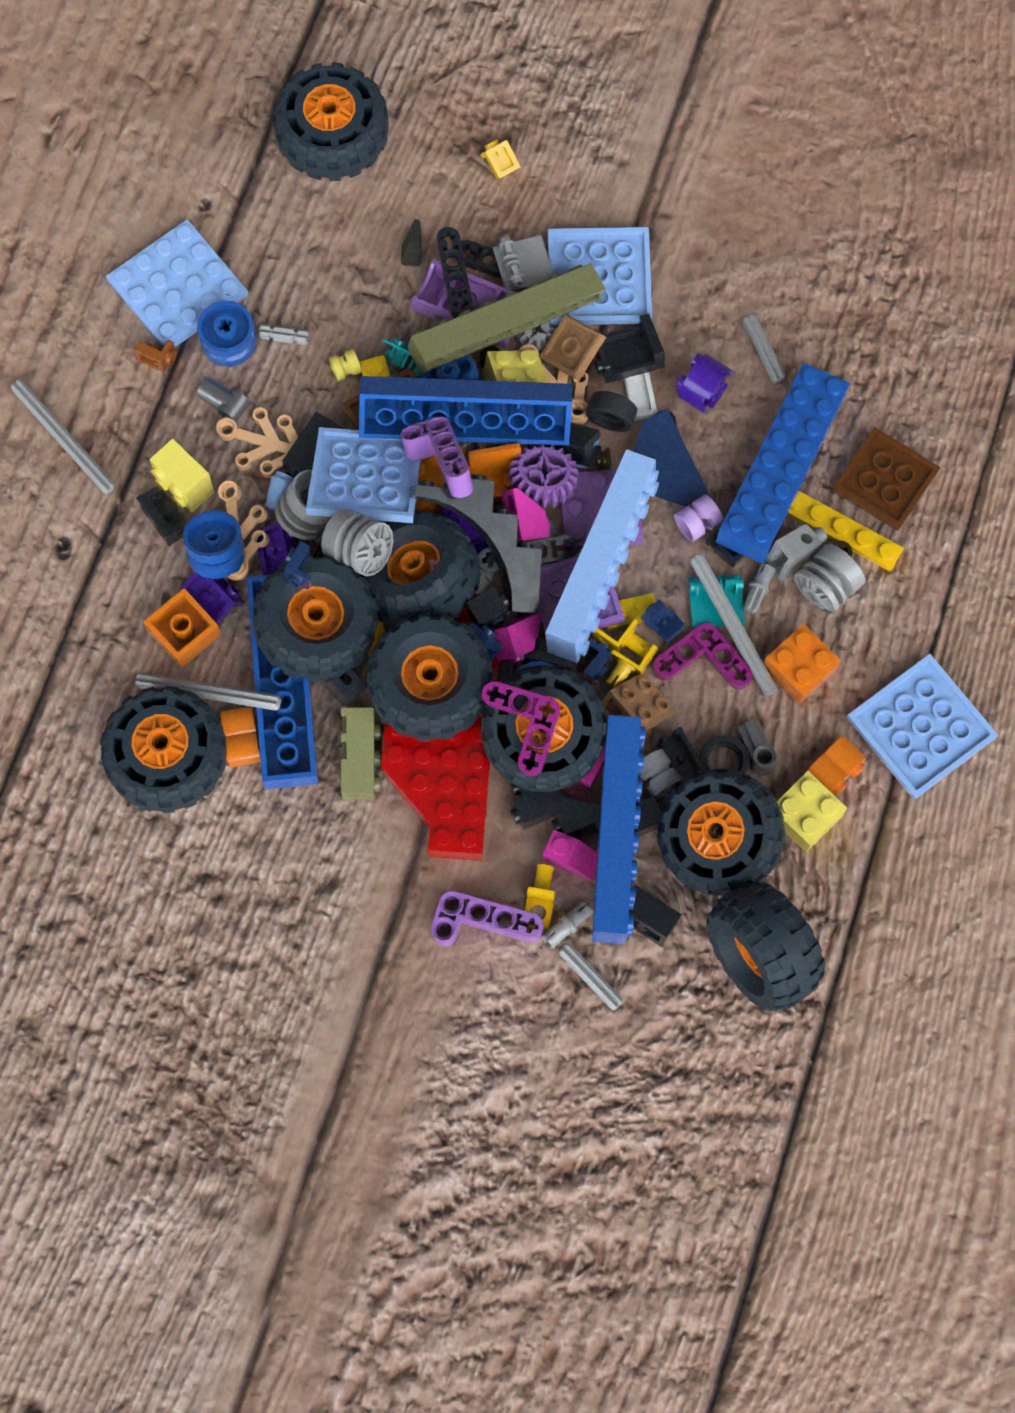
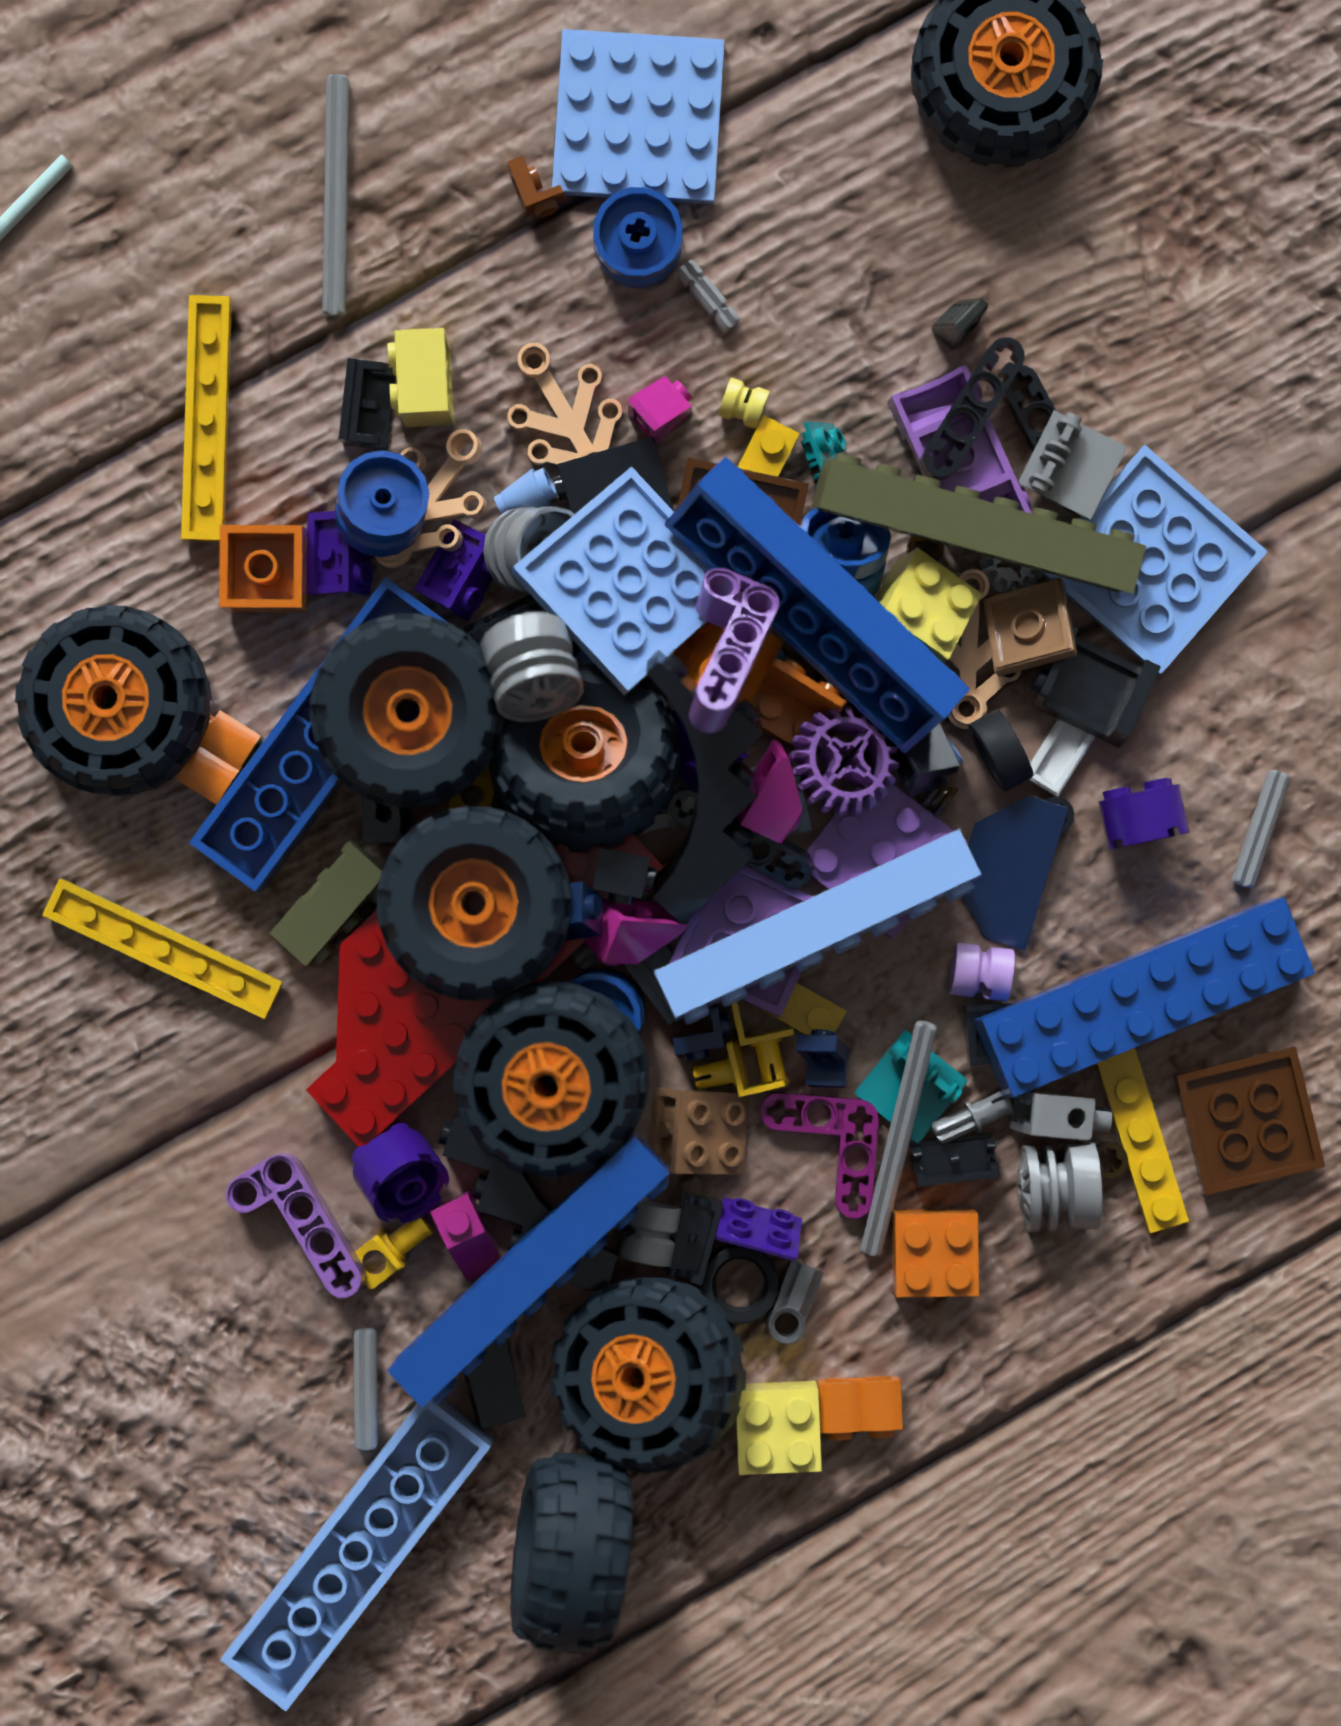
camera: 40 degrees right, 15 degrees up
light grey axle [135,672,281,711] -> none
flat silver piece [196,377,251,422] -> none
dark blue bracket [284,541,312,590] -> none
yellow bracket [480,139,520,180] -> none
magenta beam [482,682,561,777] -> none
light grey pin [541,901,593,949] -> none
light blue plate [846,654,998,800] -> none
none -> yellow plate [42,878,284,1019]
none -> yellow plate [181,295,232,542]
none -> light blue brick [221,1399,494,1711]
none -> dark purple brick [352,1123,449,1223]
none -> dark pink slope [627,376,693,445]
none -> dark purple hinge [716,1197,802,1261]
none -> black hinge [909,1133,1000,1187]

